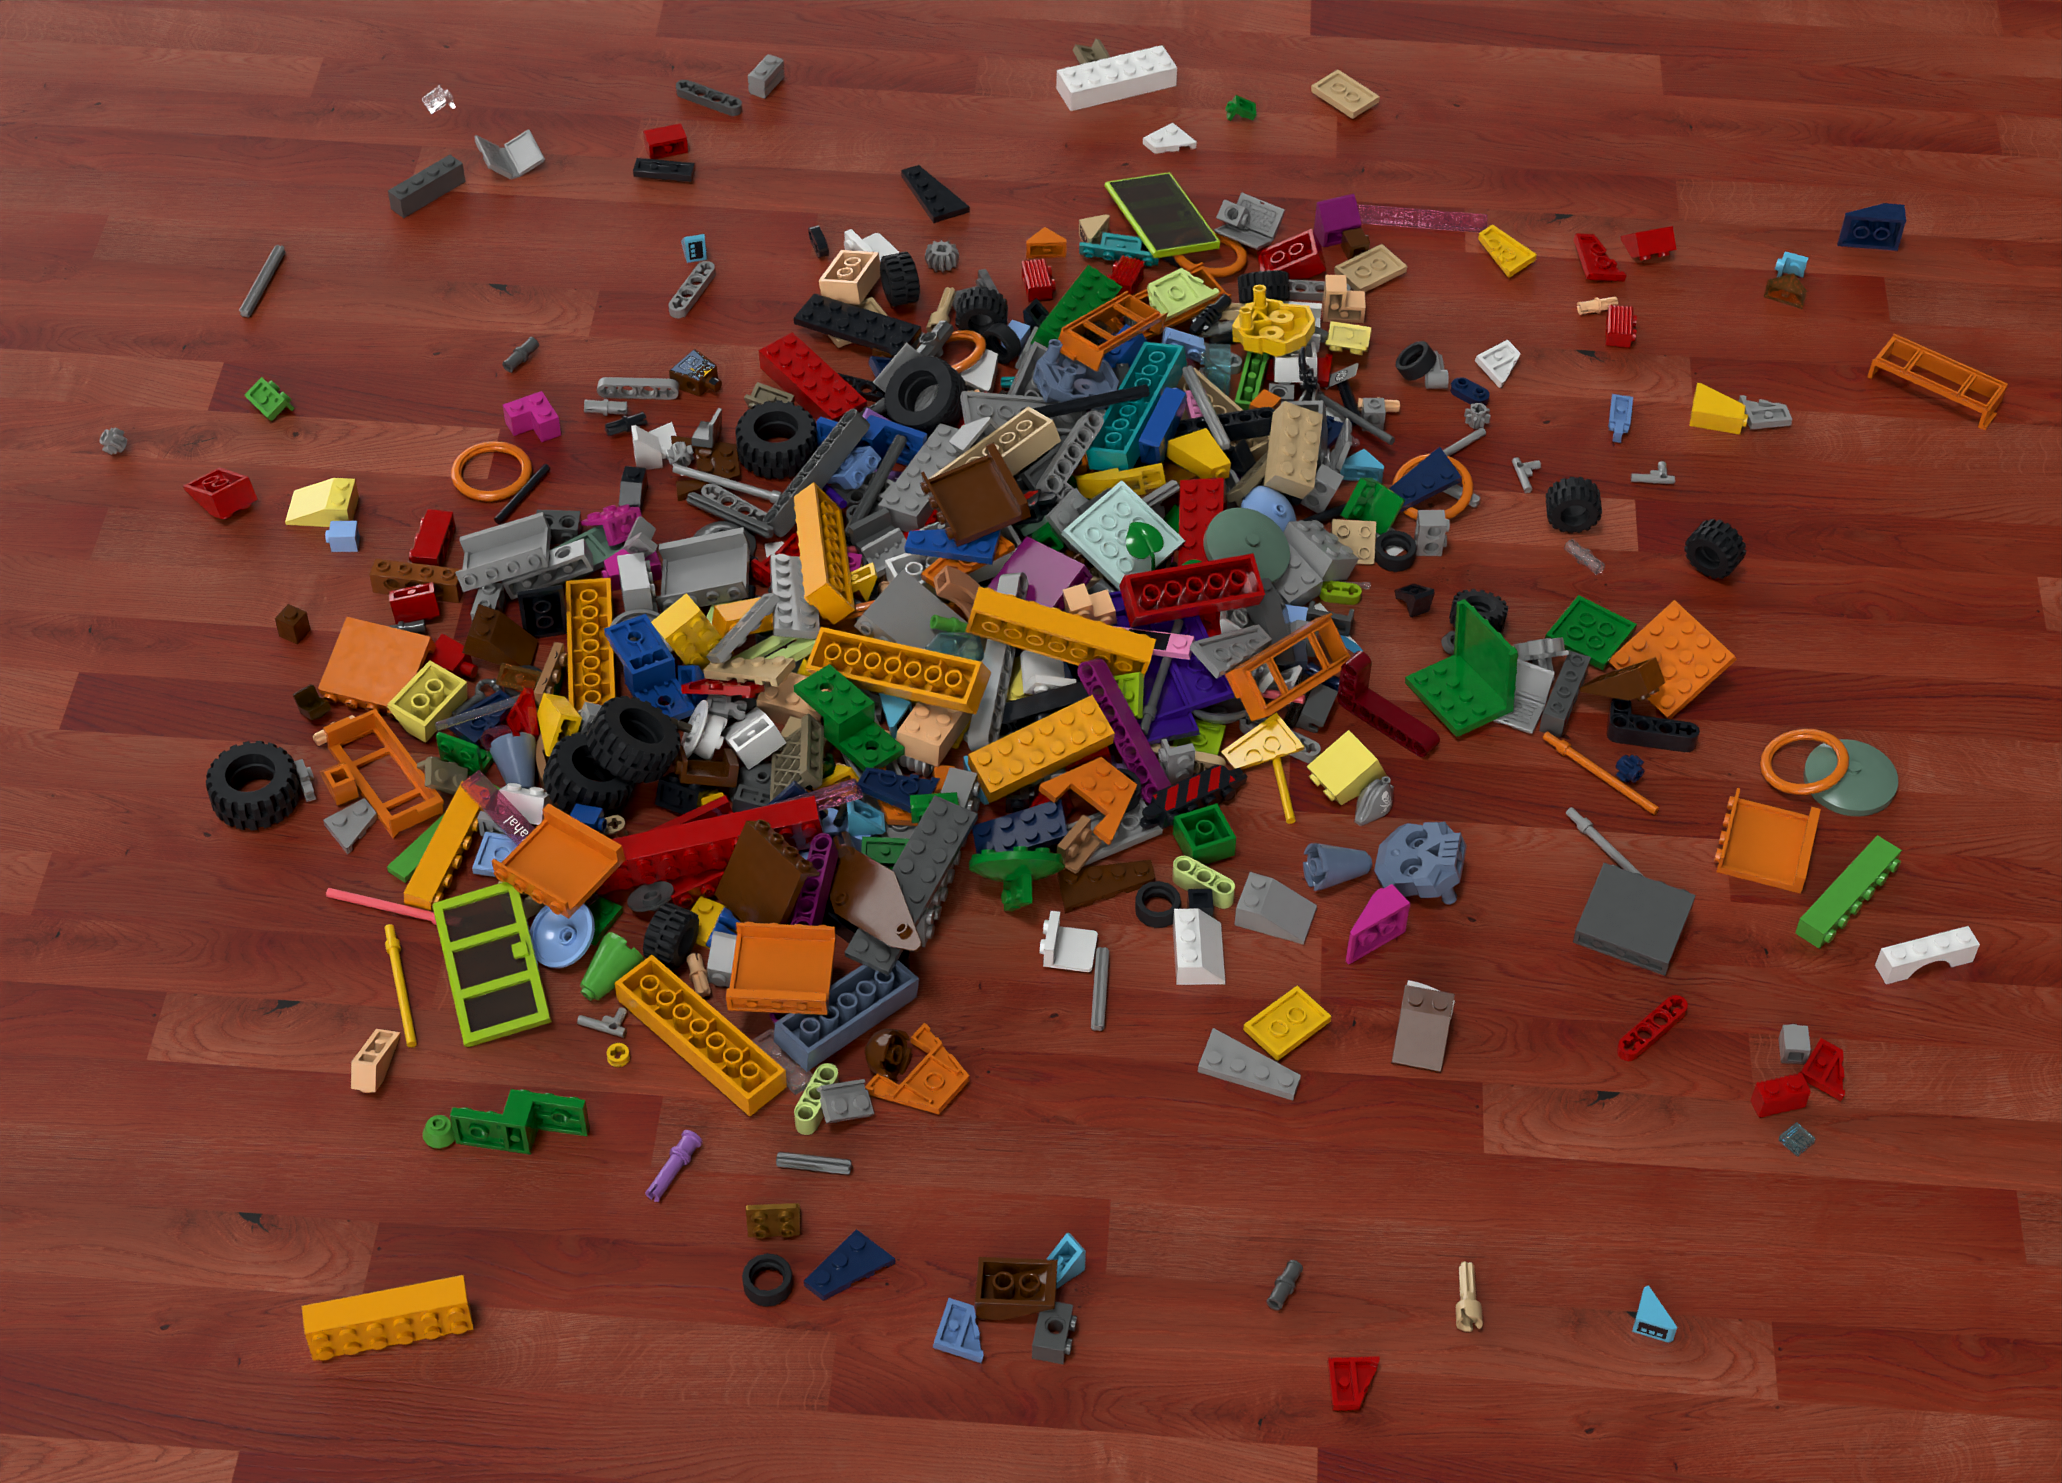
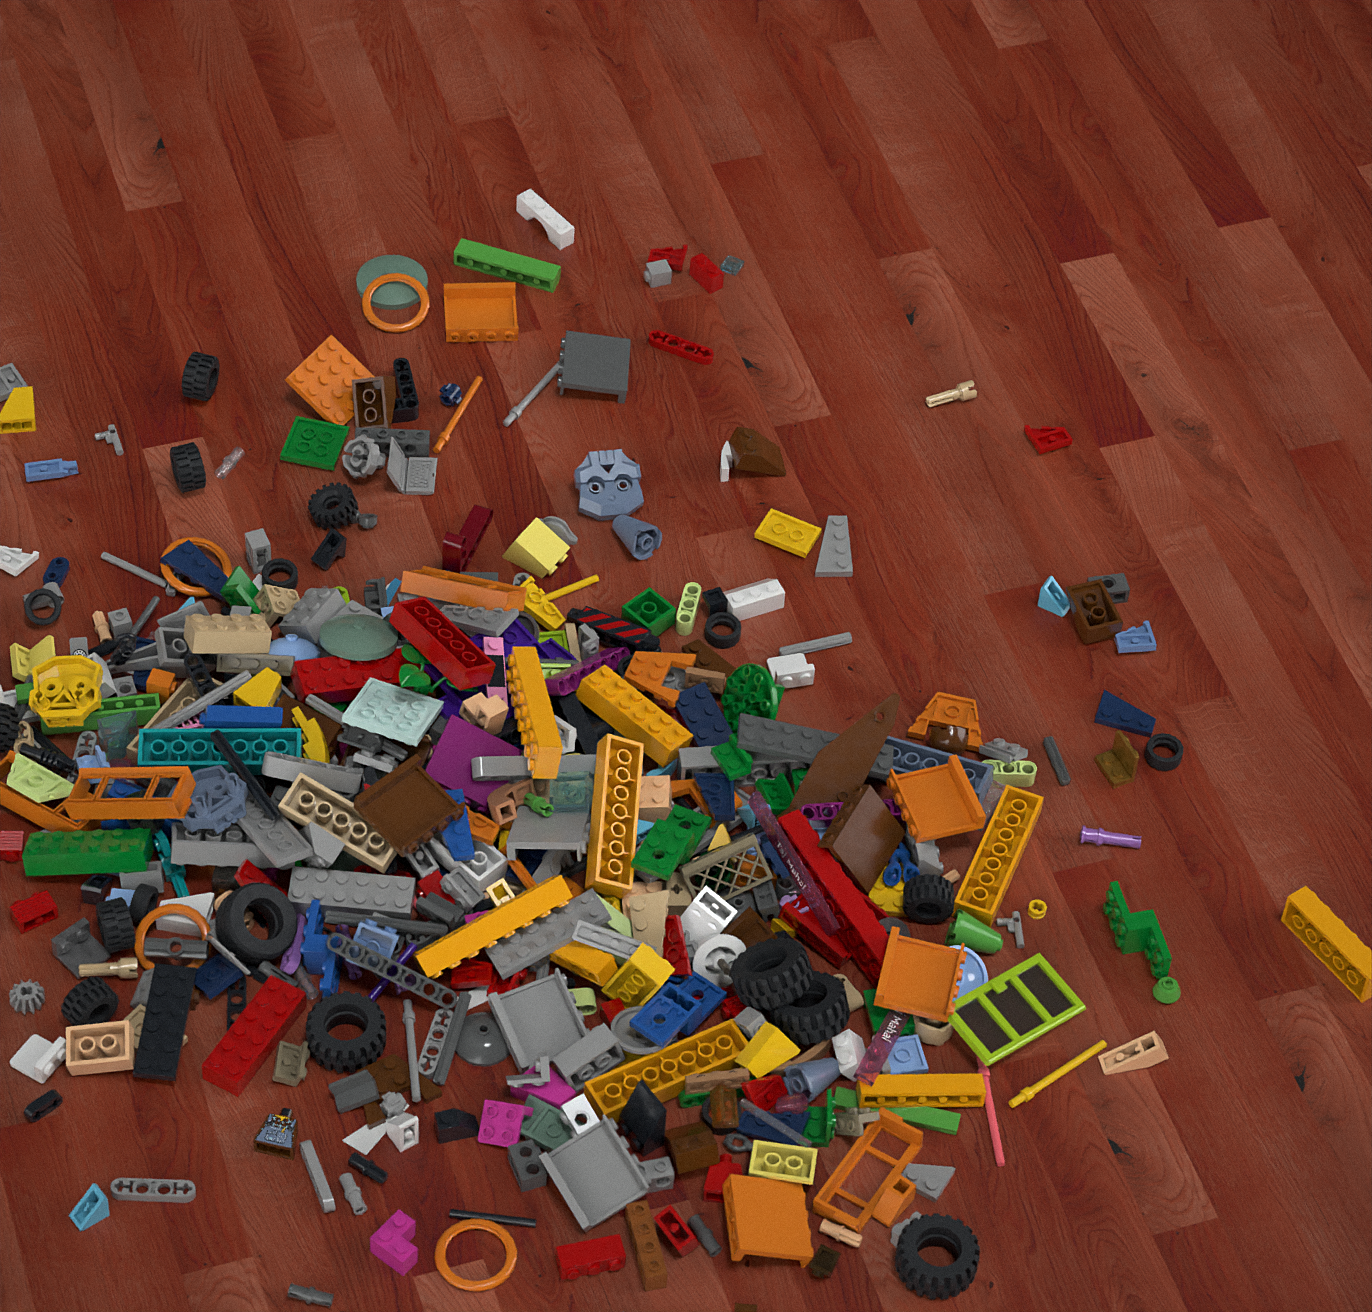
camera: 115 degrees left, 0 degrees up
blue brick [570,804,607,833] -> none
light grey slope [1234,872,1317,945] -> none
dark grey pin [1267,1260,1303,1310] -> none
dark pink slope [1346,884,1410,965] -> none
green bracket [1405,599,1518,737] -> none
light grey gear [1464,403,1491,429] -> none
light grey hose [1512,457,1541,493] -> none
medium azure slope [1632,1285,1678,1343] -> none

